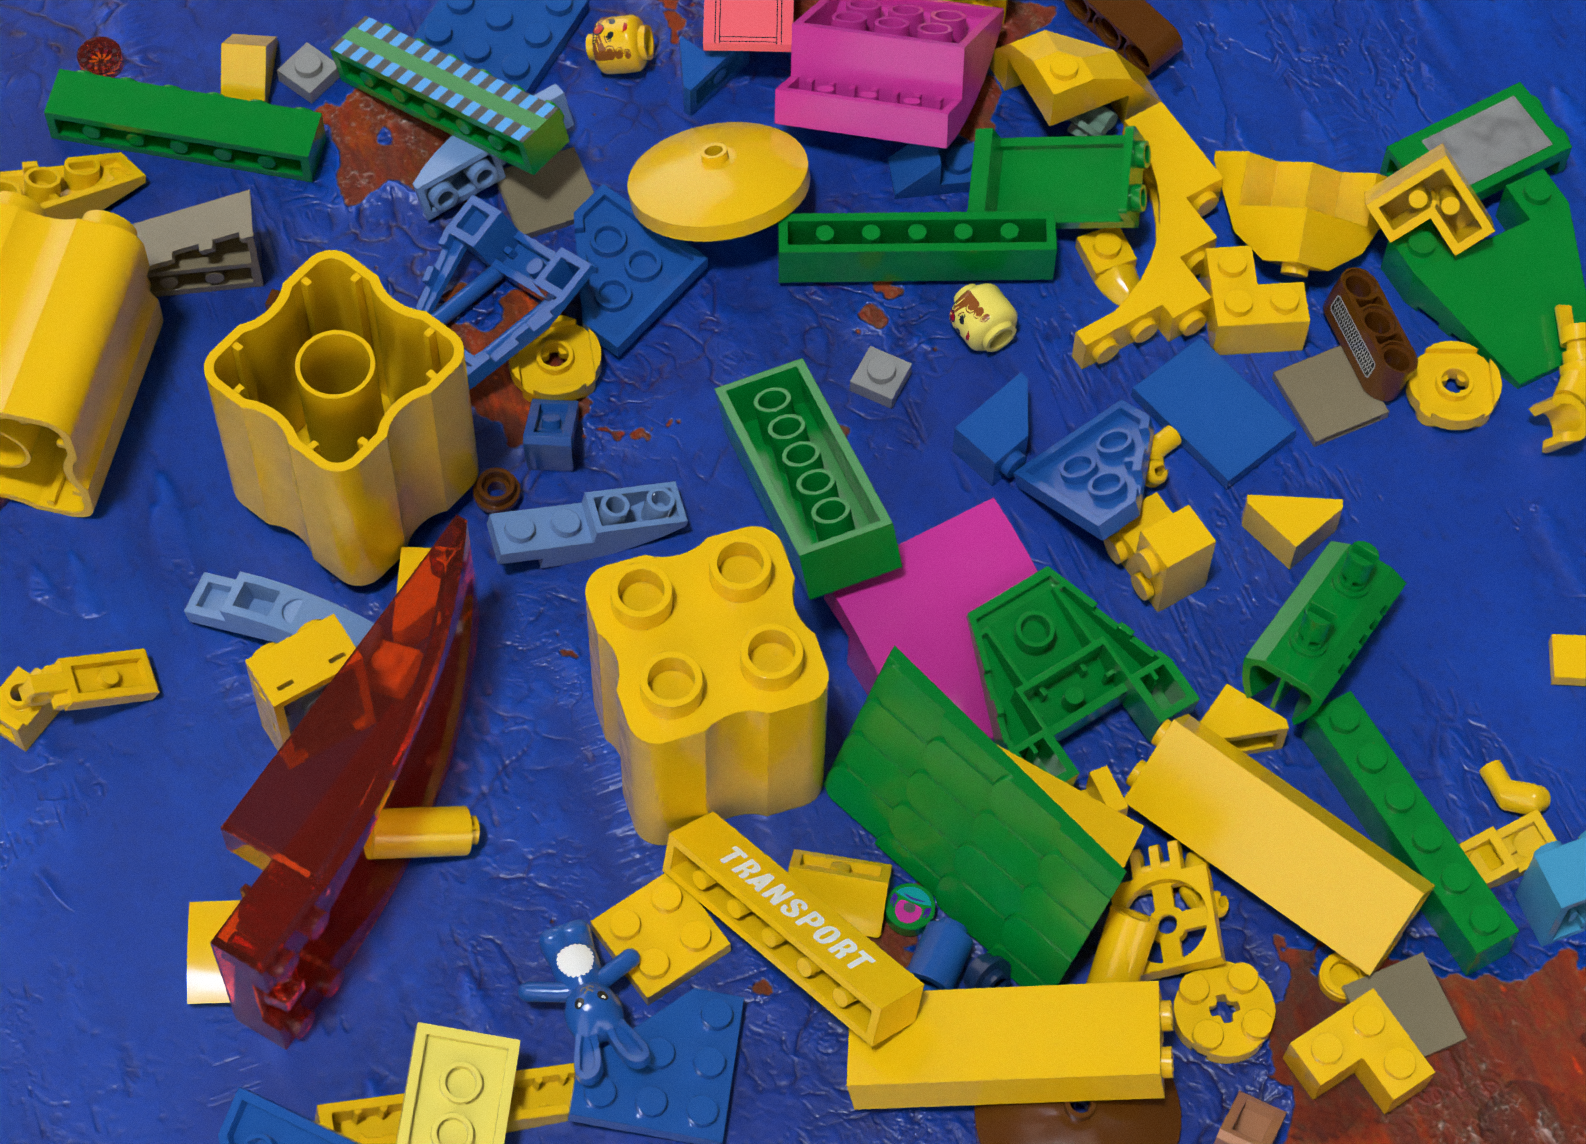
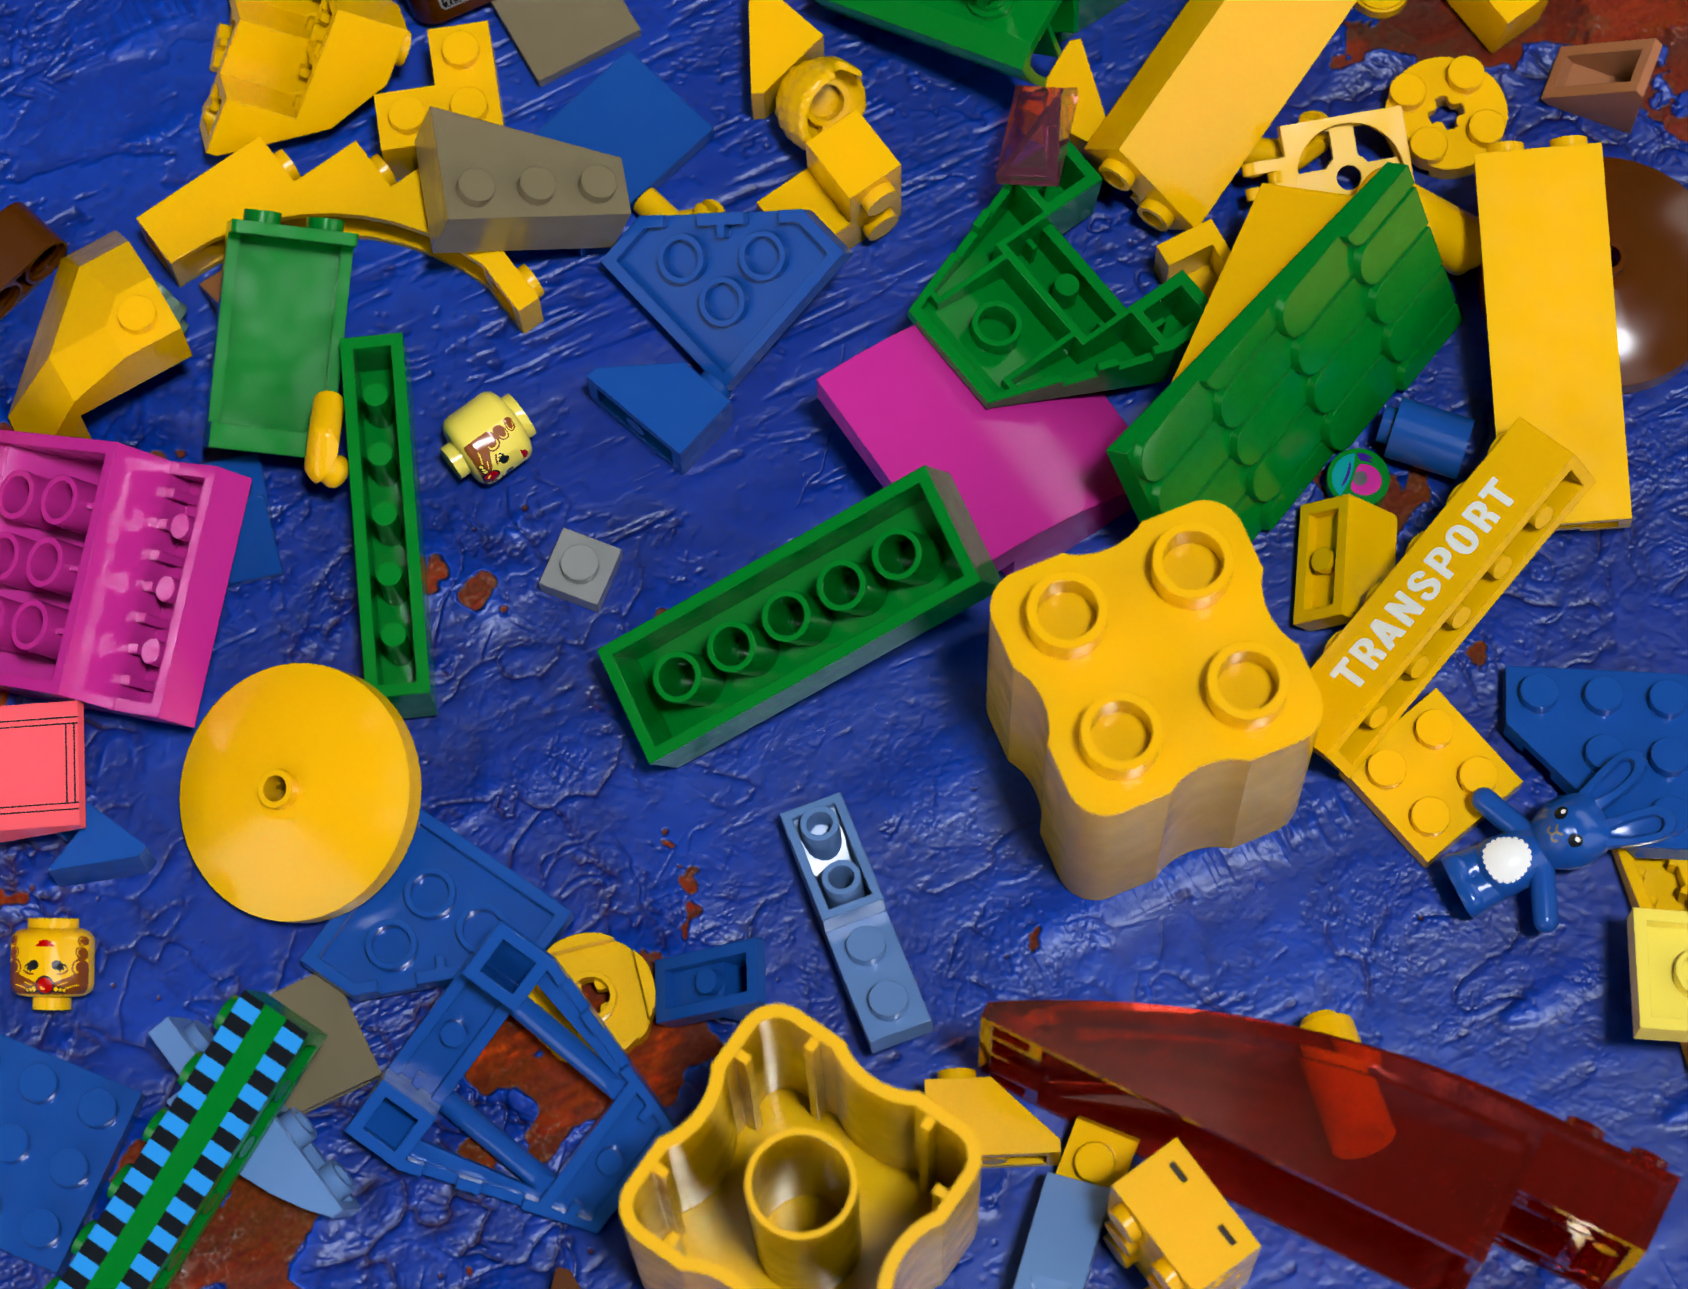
camera: 90 degrees left, 10 degrees up
dark blue plate [964,953,1011,989] -> none
yellow plate [1075,228,1140,306] -> none
none -> yellow arm [304,390,349,488]
none -> dark tan wedge [415,106,631,253]
none -> yellow hair [775,55,867,151]
none -> clear pink slope [996,85,1078,187]

